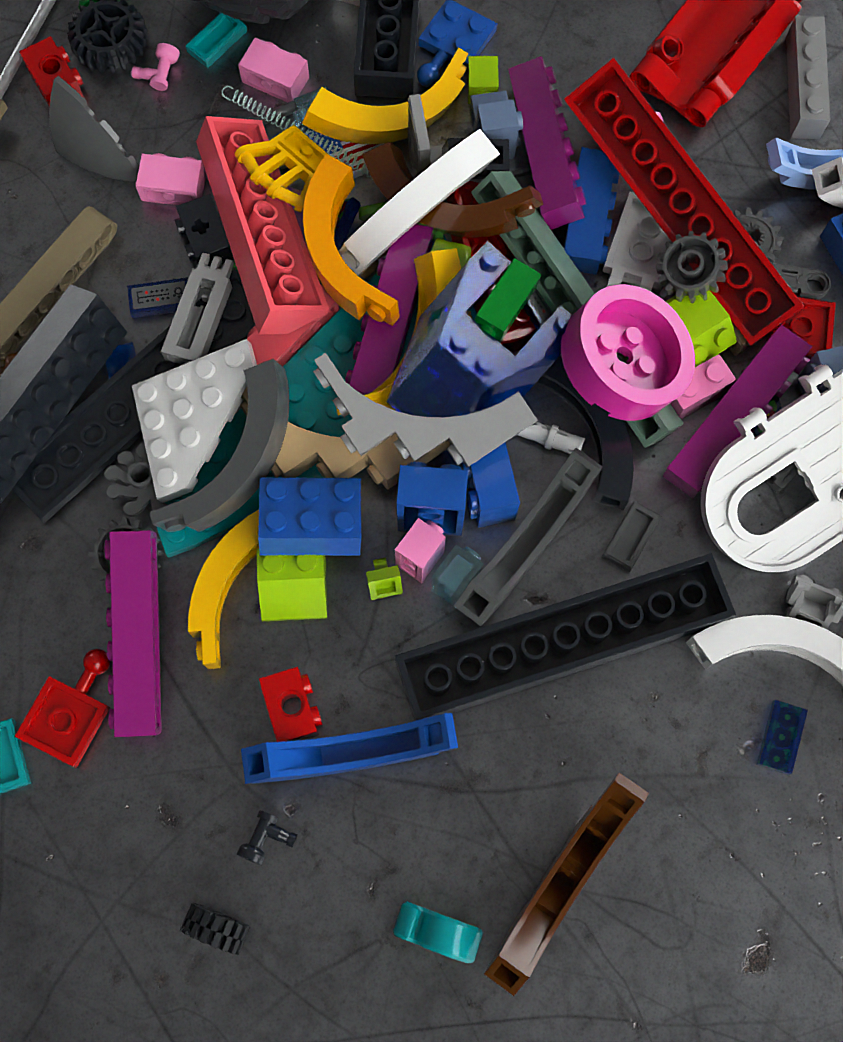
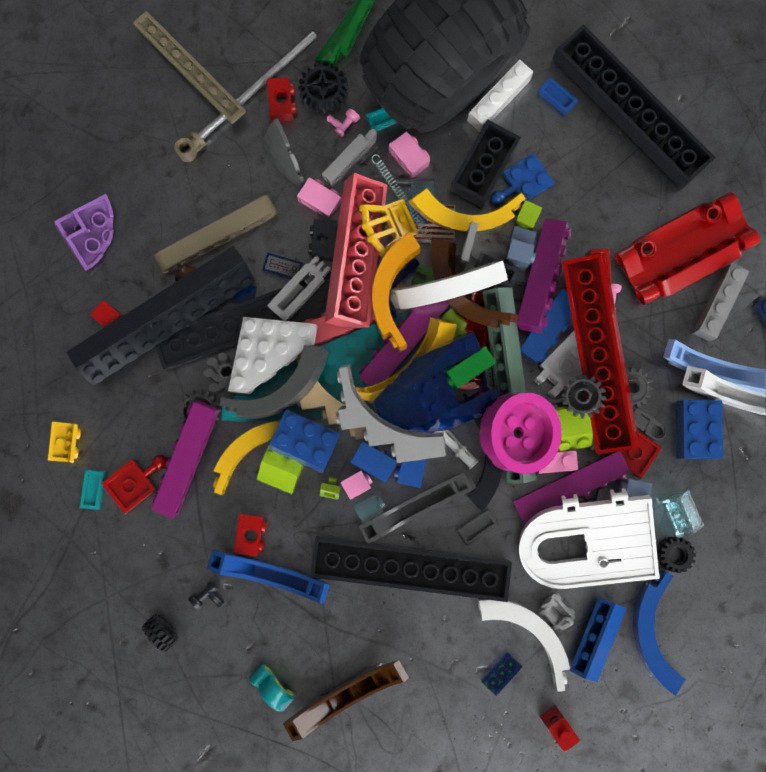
camera: 25 degrees right, 10 degrees up
none -> light grey hinge [322,129,377,189]

